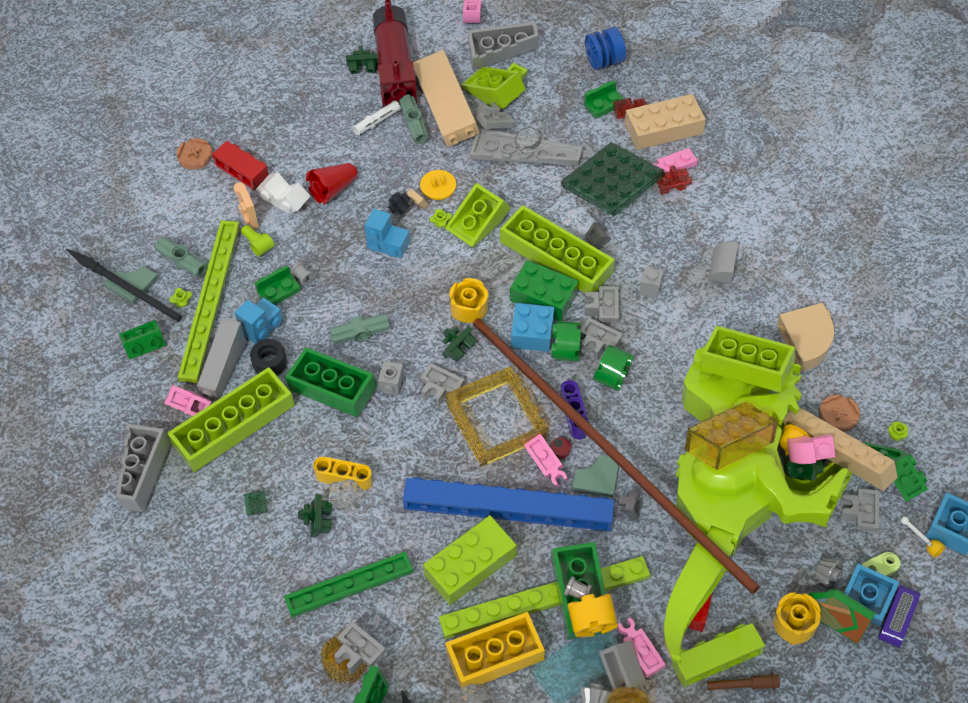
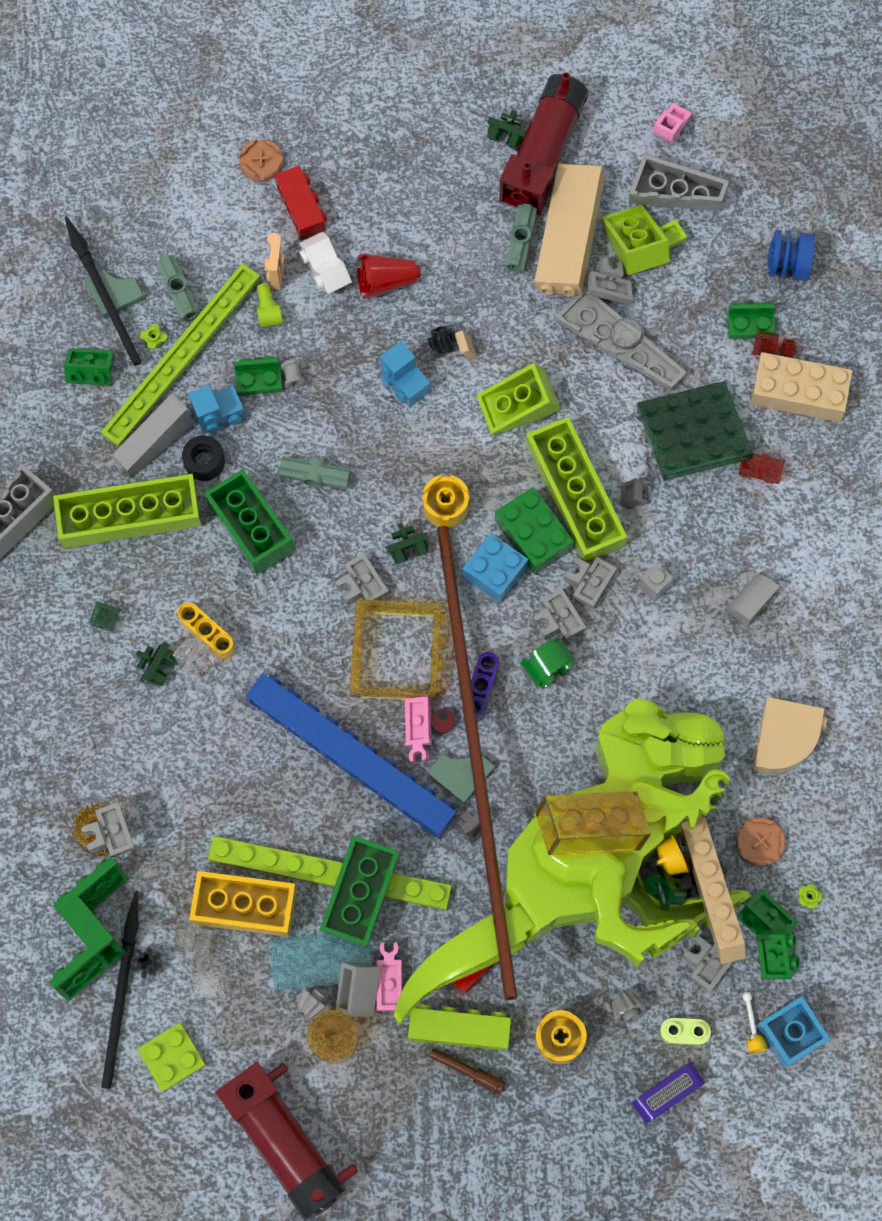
camera: 30 degrees right, 15 degrees up
bright pink brick [164,384,211,416] -> none
green plate [284,551,413,618] -> none
white pin [352,101,401,136] -> none
light grey brick [378,361,404,395] -> none
yellow piece [420,170,456,200] -> none
lime brick [423,515,517,606] -> none
lime plate [430,209,452,228] -> none
green brick [551,321,581,362] -> none
light grey bush [564,576,592,601] -> none
yellow brick [567,594,618,637] -> none
bright pink plate [647,148,698,179] -> none
lime brick [701,326,796,393] -> none
bright pink brick [787,435,836,464] -> none
tile [808,589,876,645] -> none
dark azure brick [844,564,899,627] -> none

